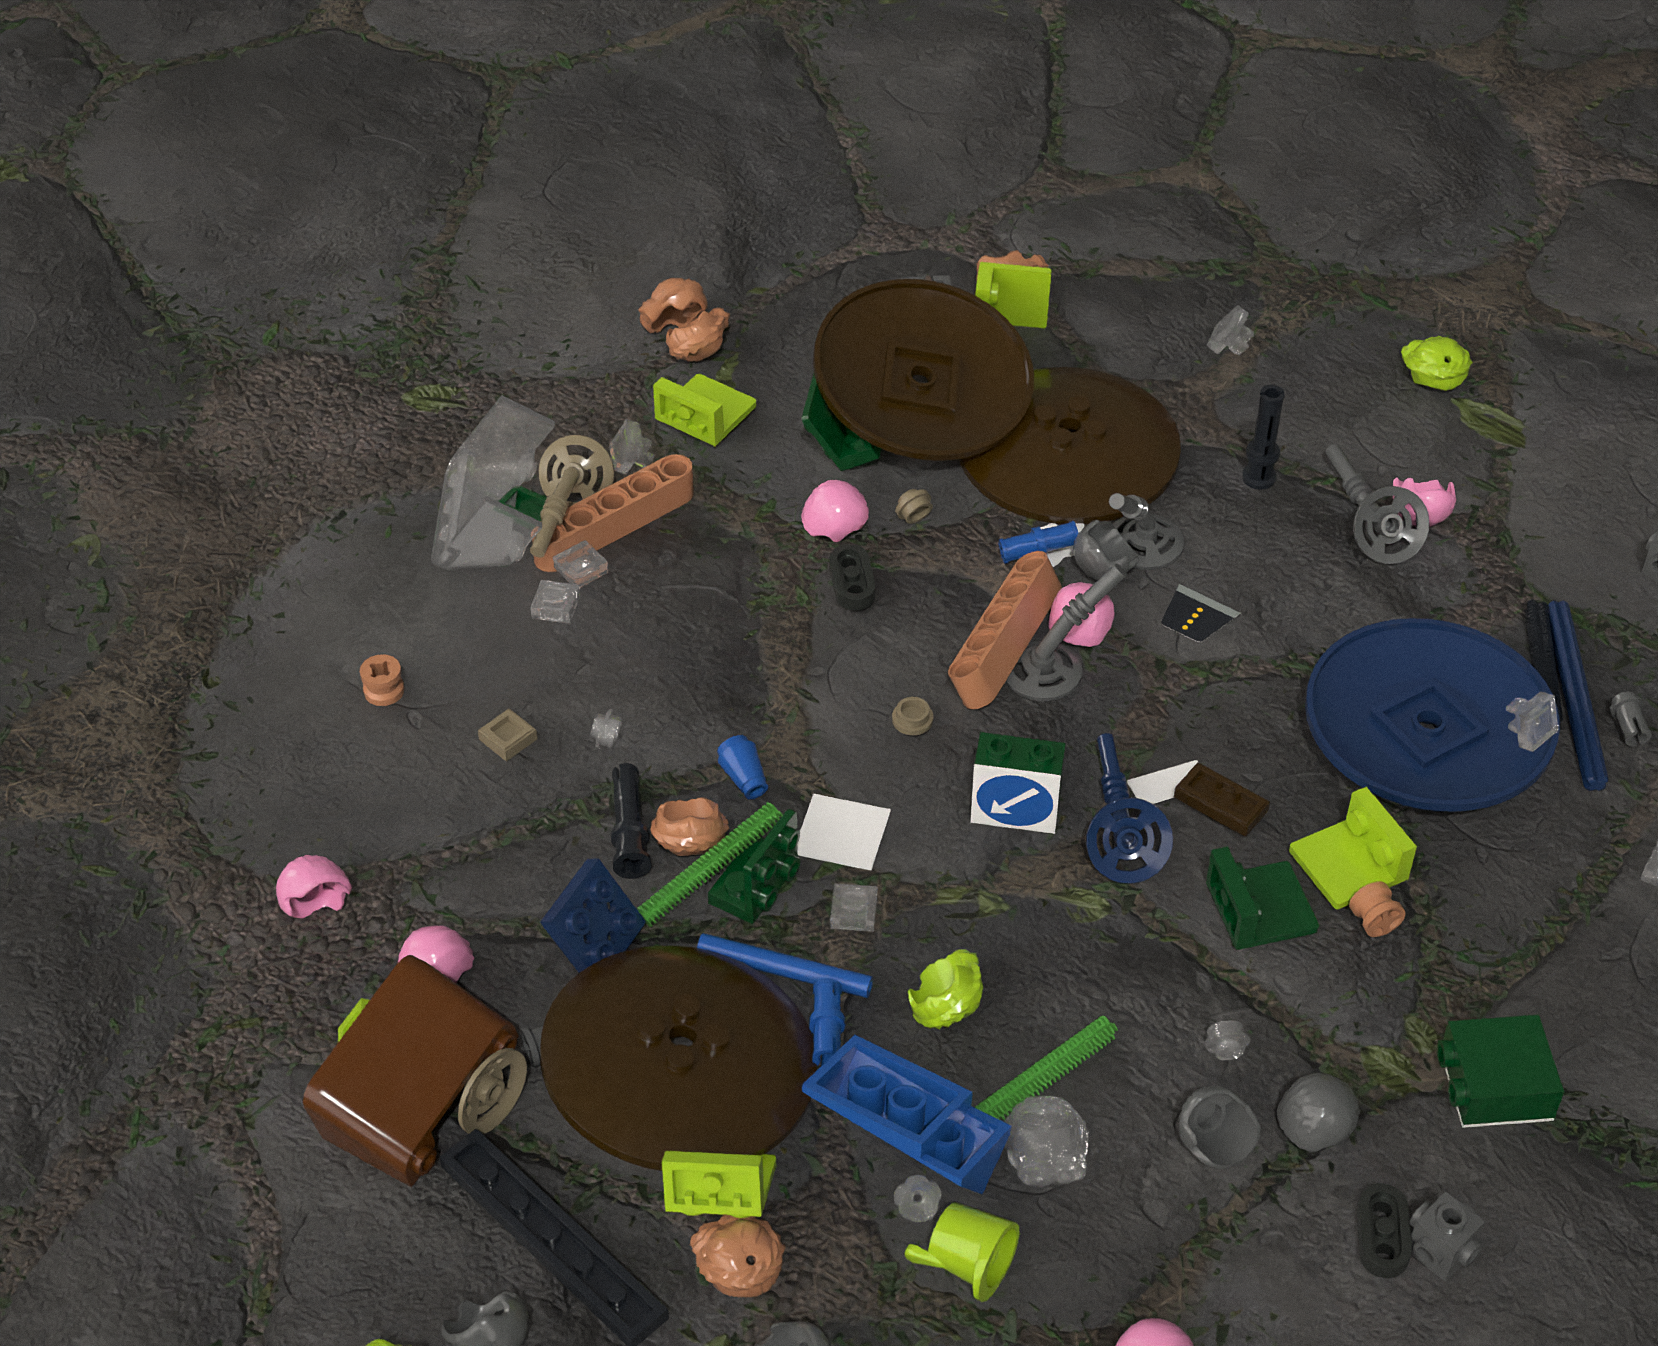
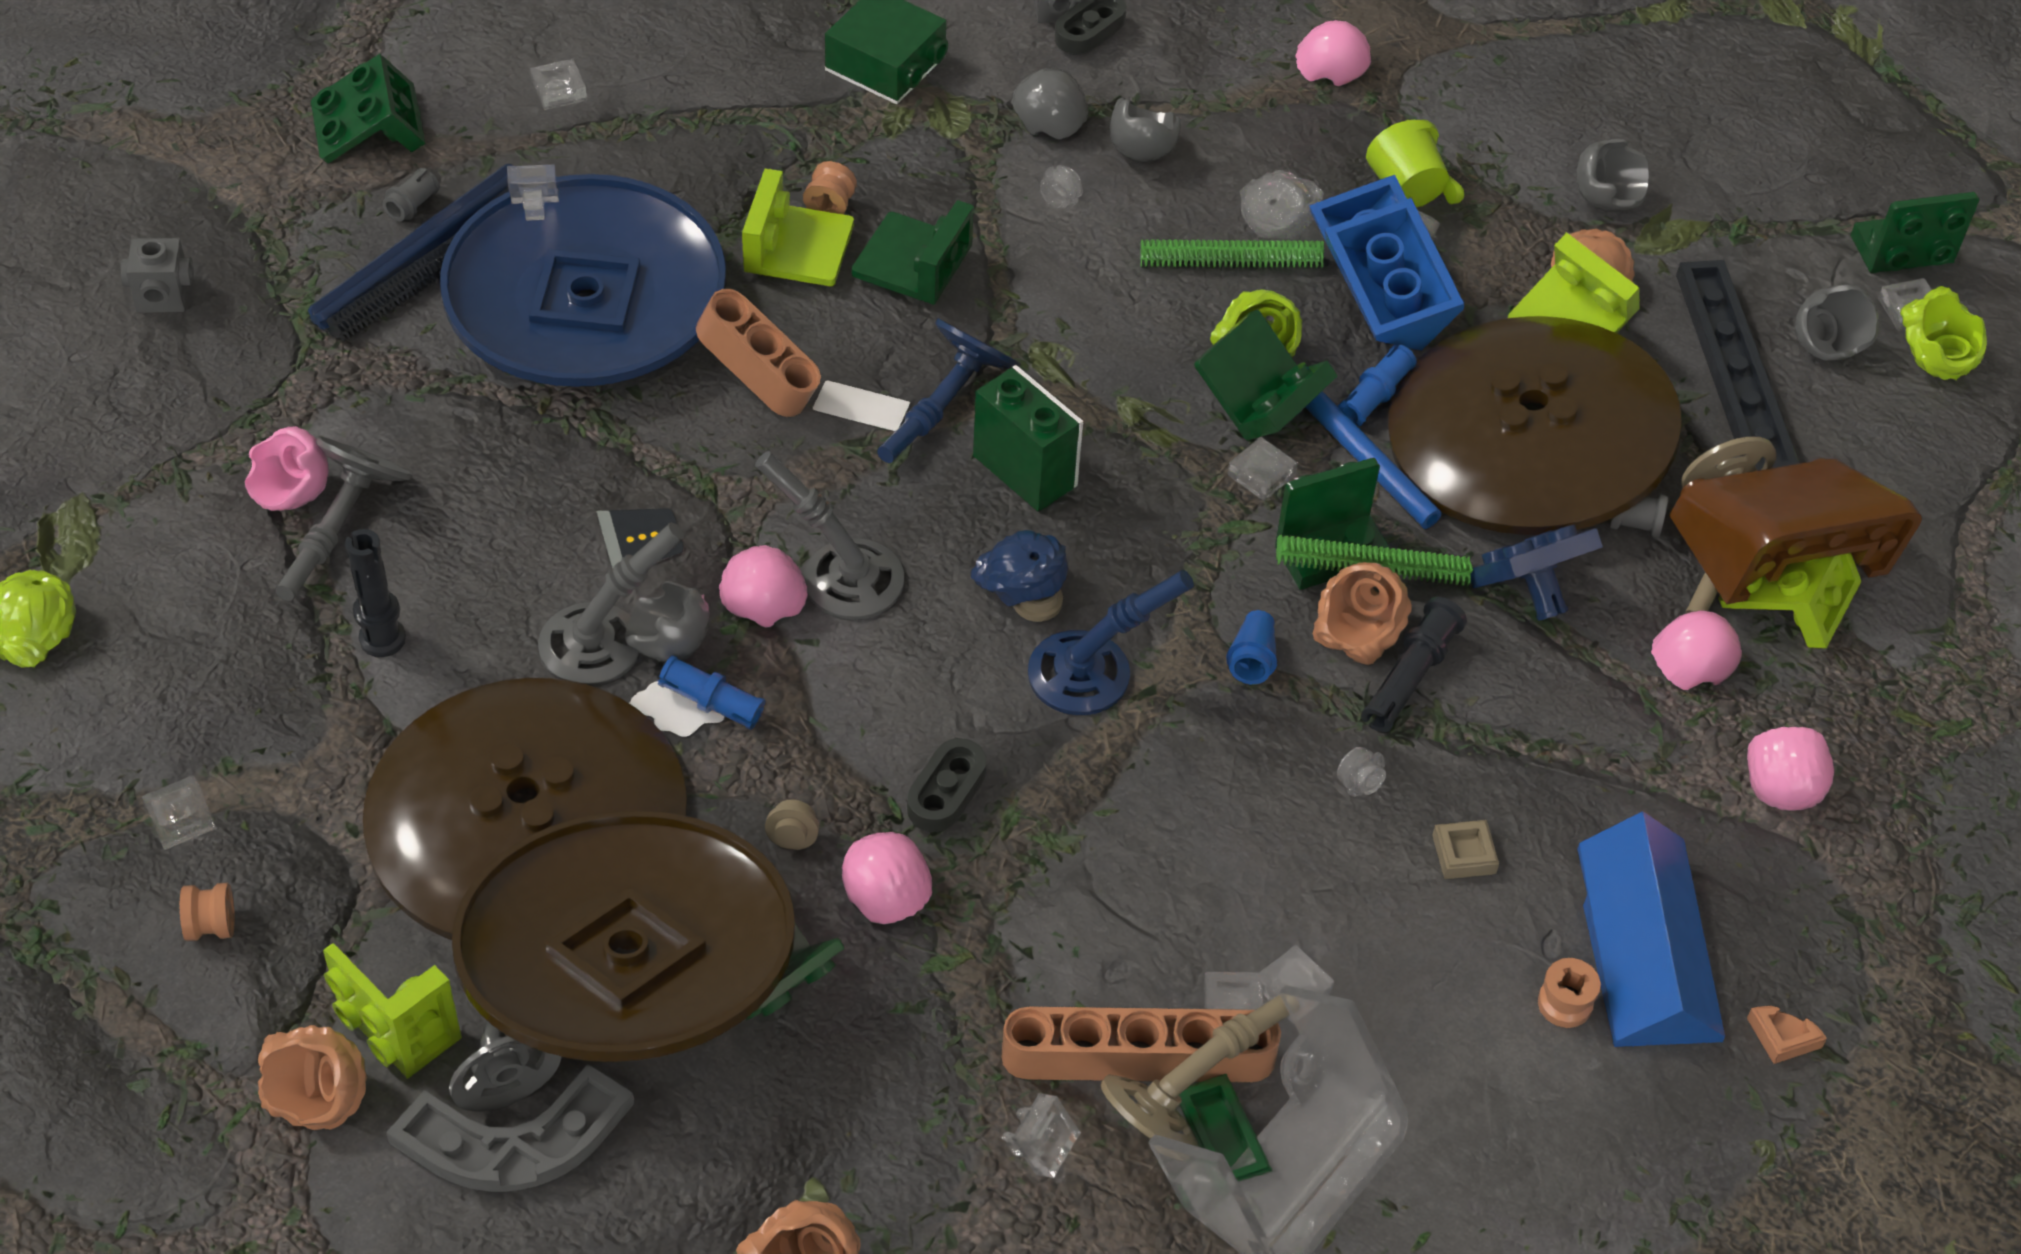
camera: 145 degrees left, 5 degrees up
lime bracket [653,374,757,446] -> none
white sticker [797,794,891,870] -> none
nougat beam [948,551,1062,709] -> none
dark brown plate [1174,762,1270,837] -> none
none -> nougat wheel [180,883,235,941]
none -> nougat beam [696,289,821,417]
none -> dark blue hair [970,530,1068,606]
none -> dark blue dish [1028,570,1194,715]
none -> dark green bracket [1194,310,1338,441]
none -> blue slope [1577,811,1725,1047]
none -> nougat tile [1747,1006,1827,1064]

